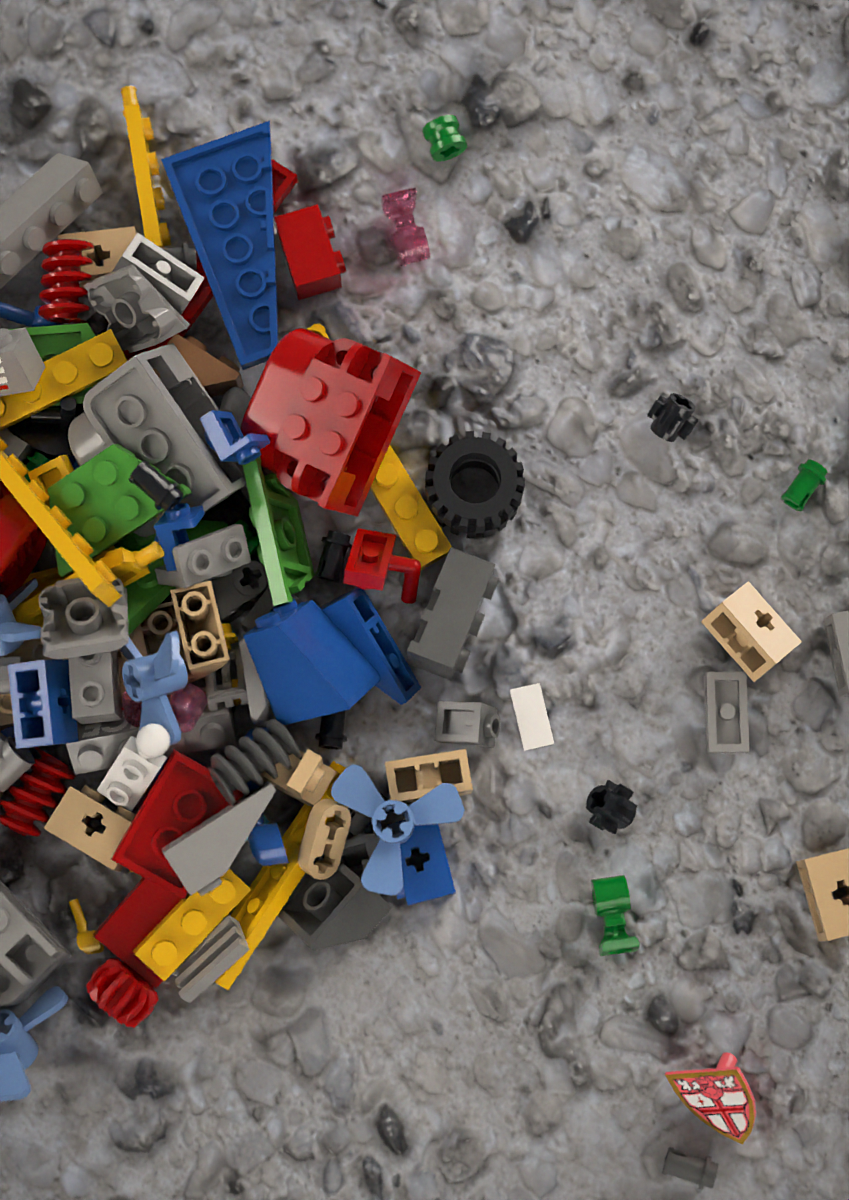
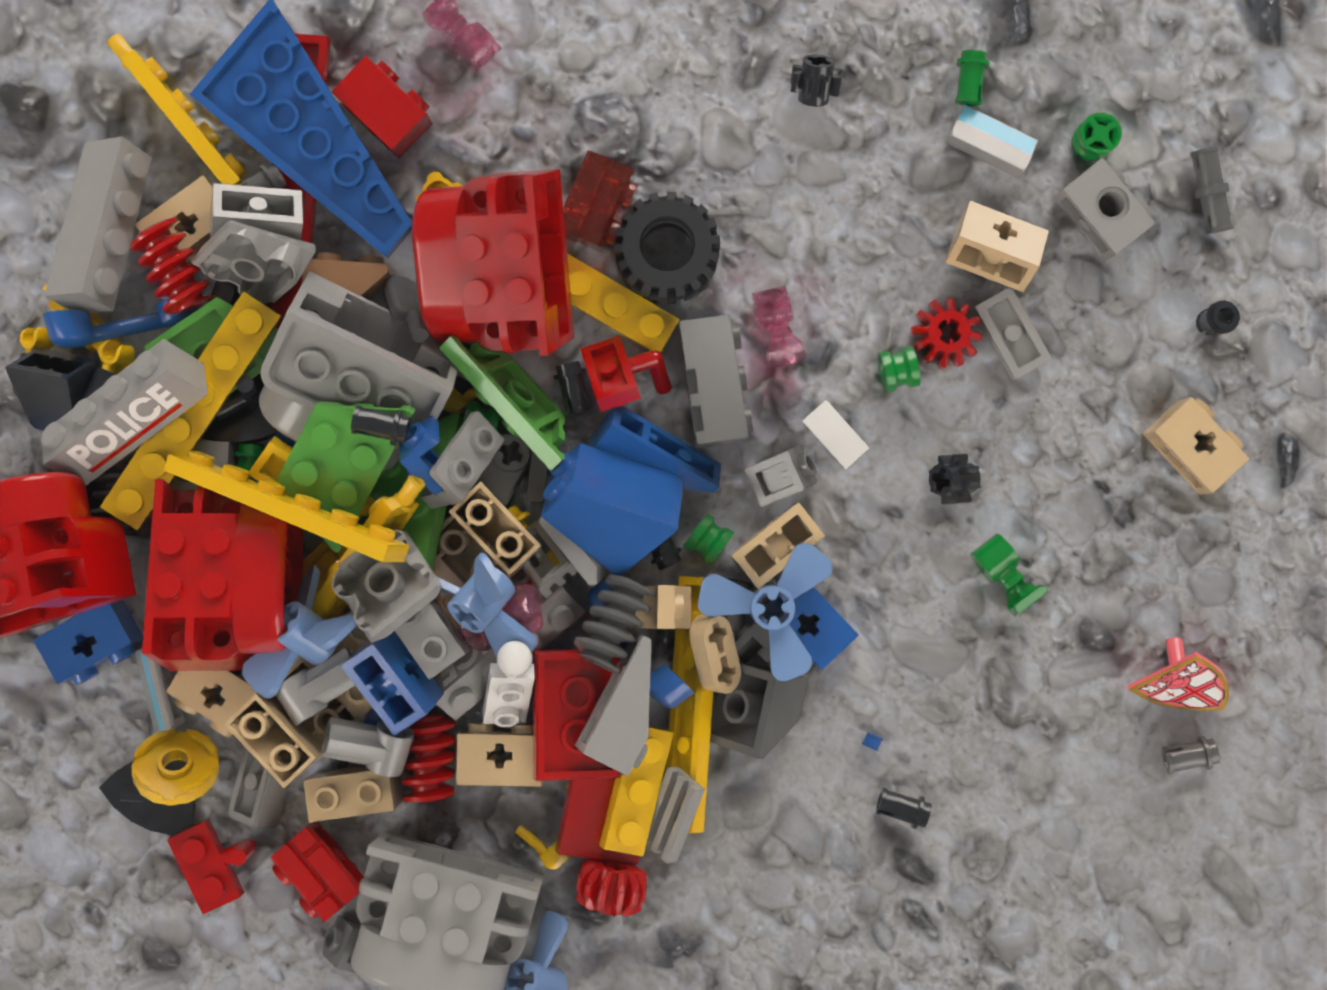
camera: 30 degrees left, 10 degrees up
blue bracket [199,410,271,465] -> none
none -> yellow hand [443,387,477,415]
none -> clear red brick [563,150,639,253]
none -> green wheel [683,513,734,565]
none -> clear pink leg [752,285,806,370]
none -> blue piece [862,732,883,751]
none -> black pin [875,788,932,829]
none -> green wheel [877,345,921,393]
none -> red gear [910,297,983,370]
none -> slope [945,104,1038,179]

